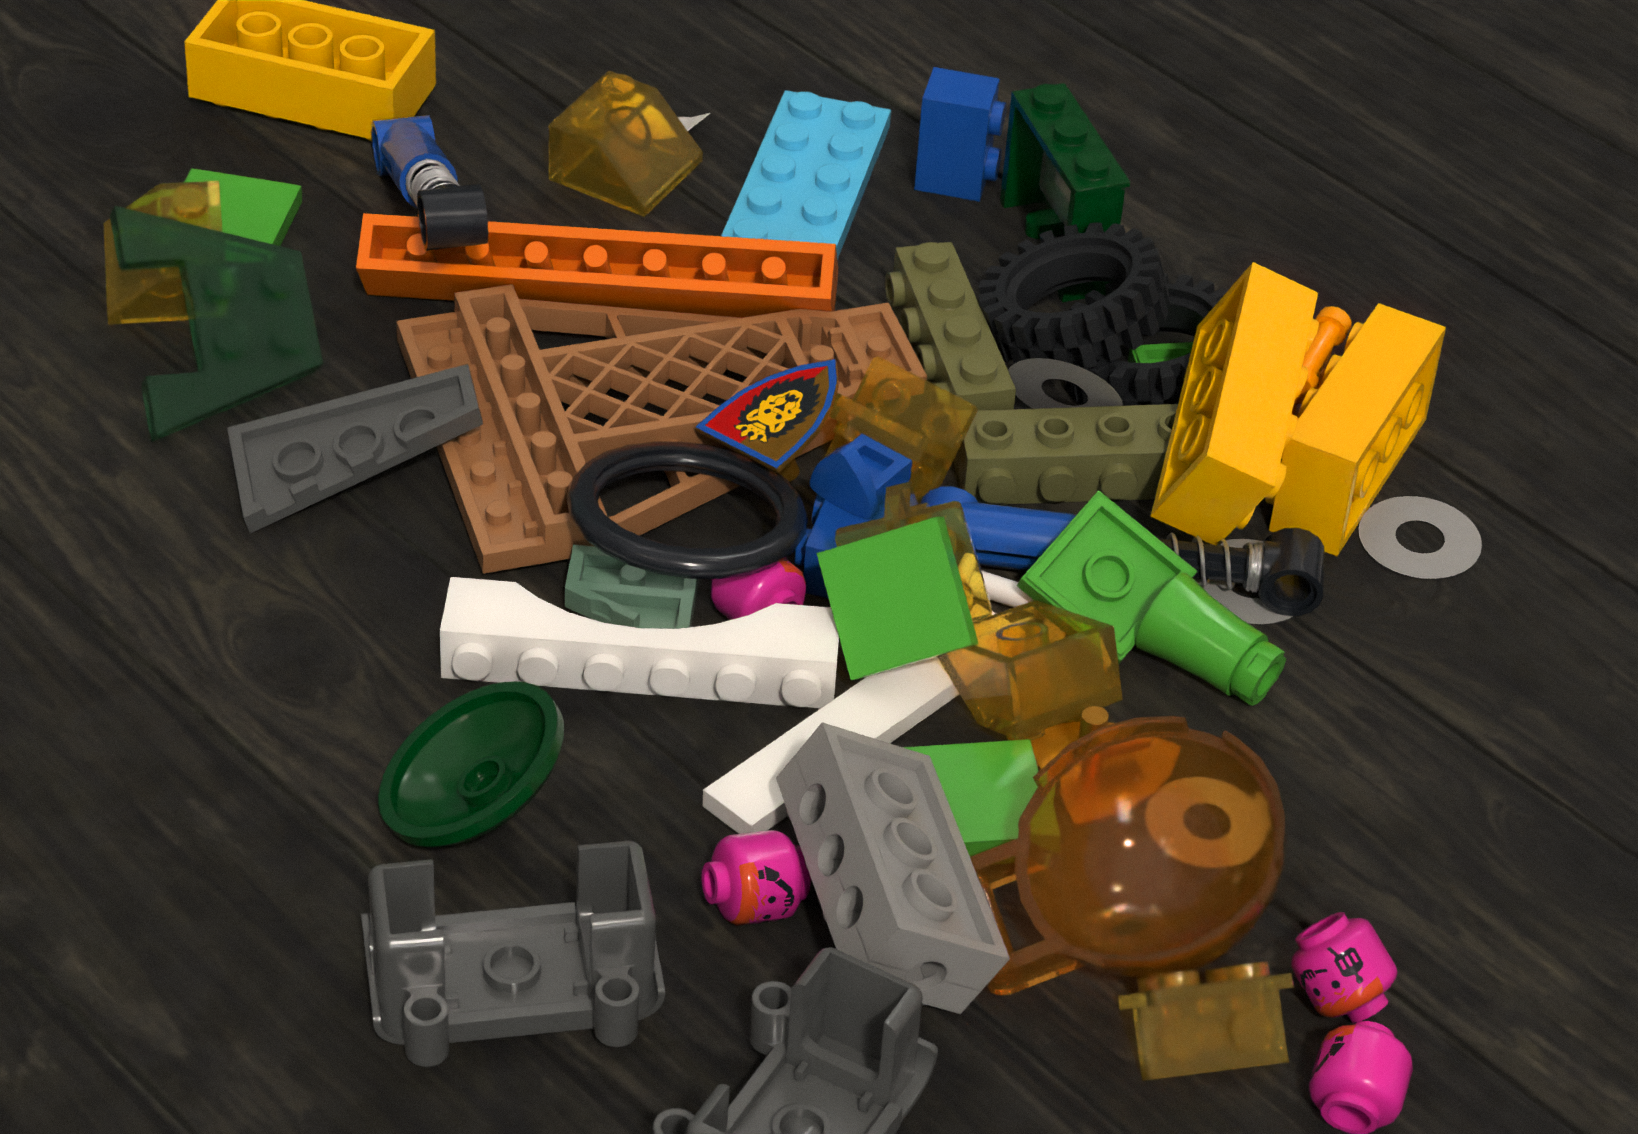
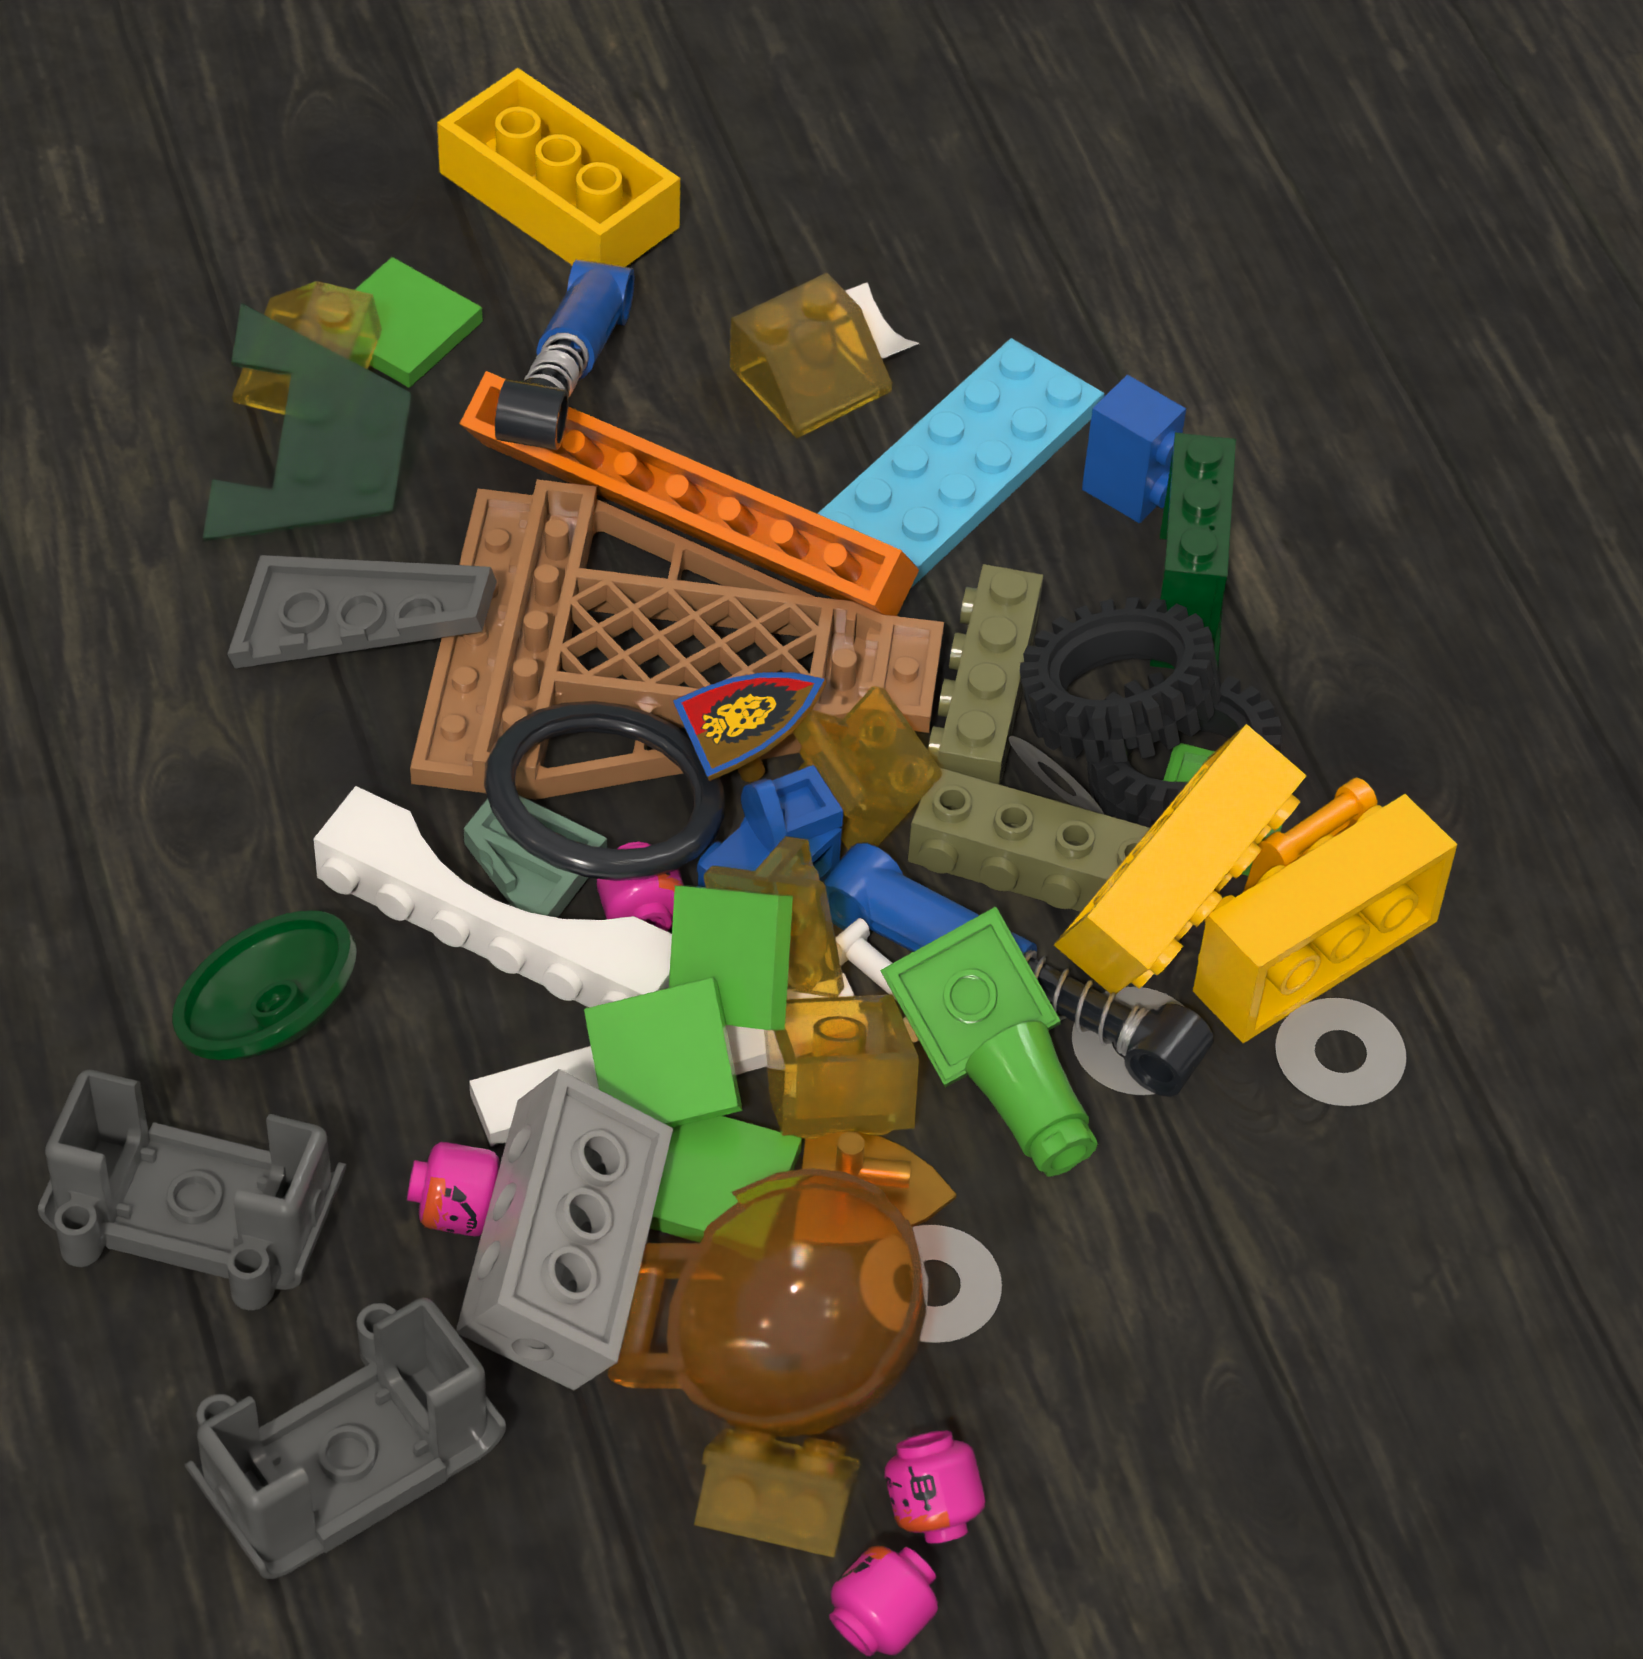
camera: 25 degrees right, 10 degrees up
none -> bright green tile [584,977,743,1127]

